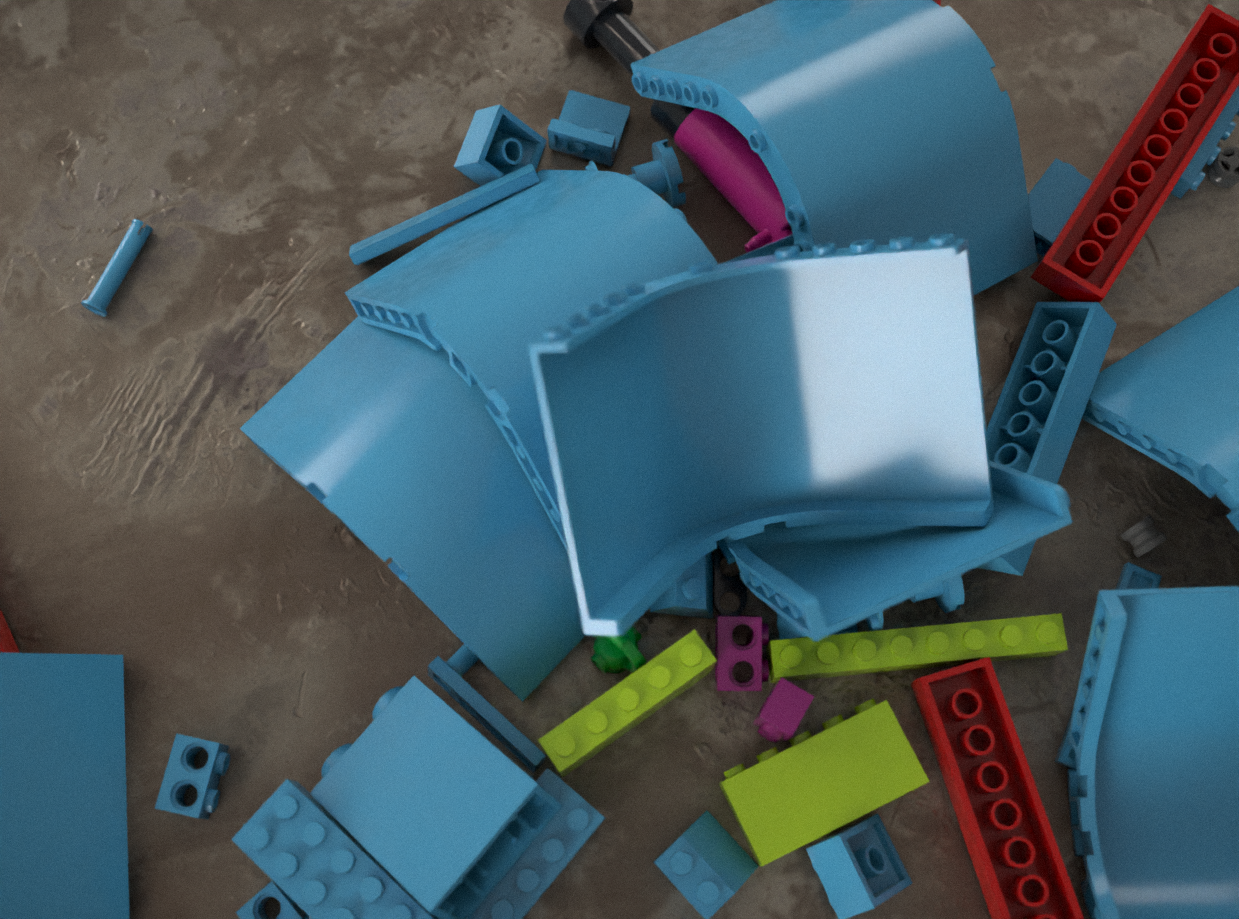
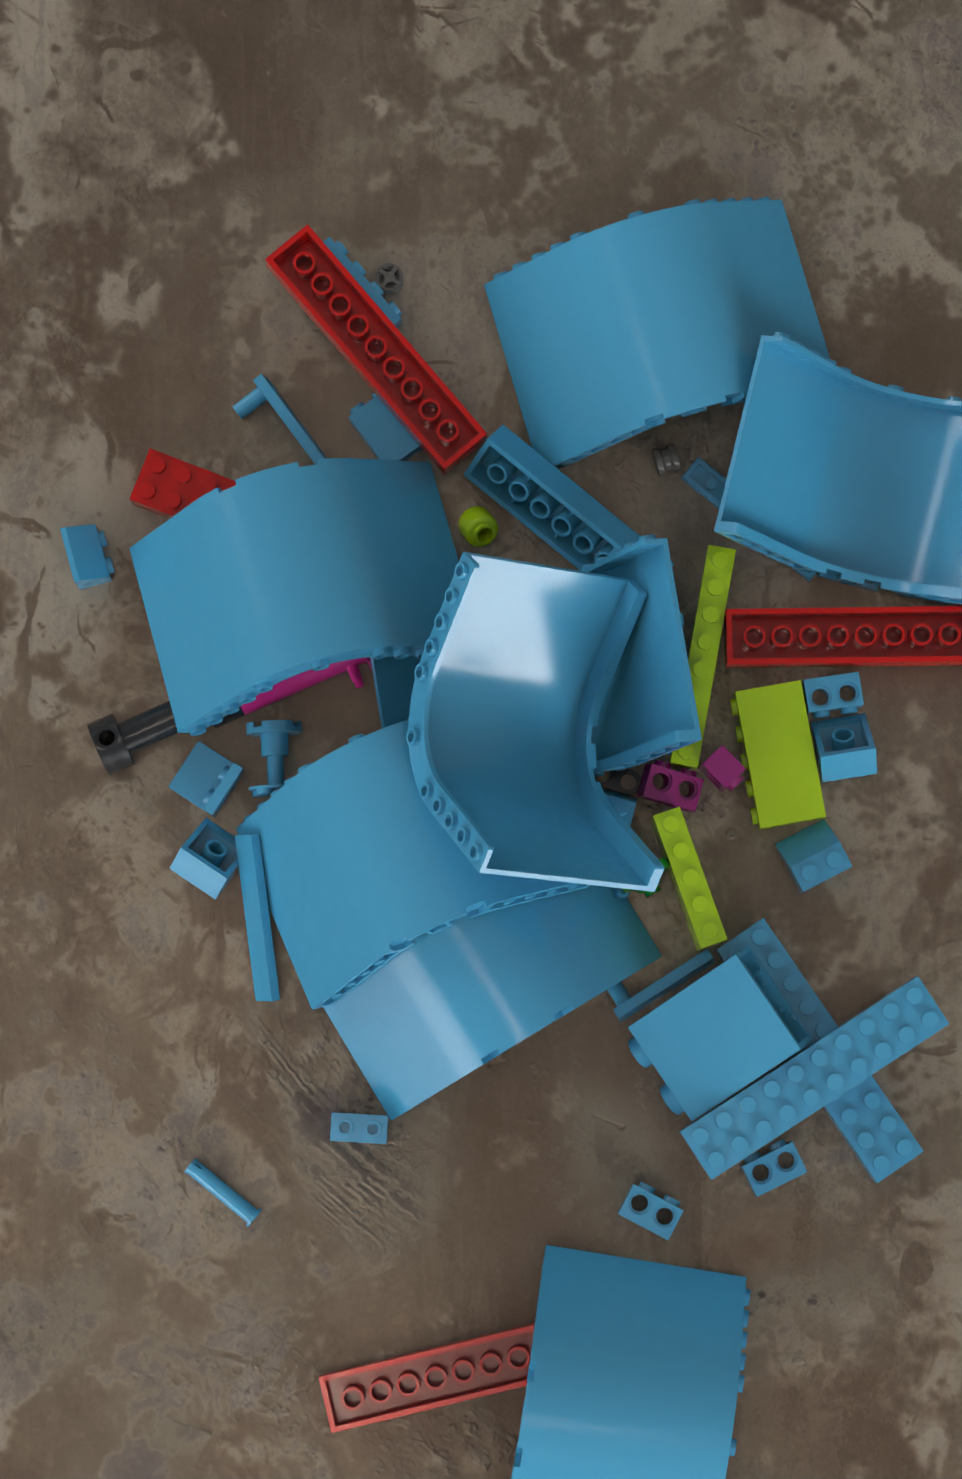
camera: 75 degrees left, 10 degrees up
none -> dark azure piece [232,374,327,464]
none -> dark azure brick [330,1112,389,1144]
none -> lime head [458,506,498,547]
none -> dark azure brick [801,672,864,719]

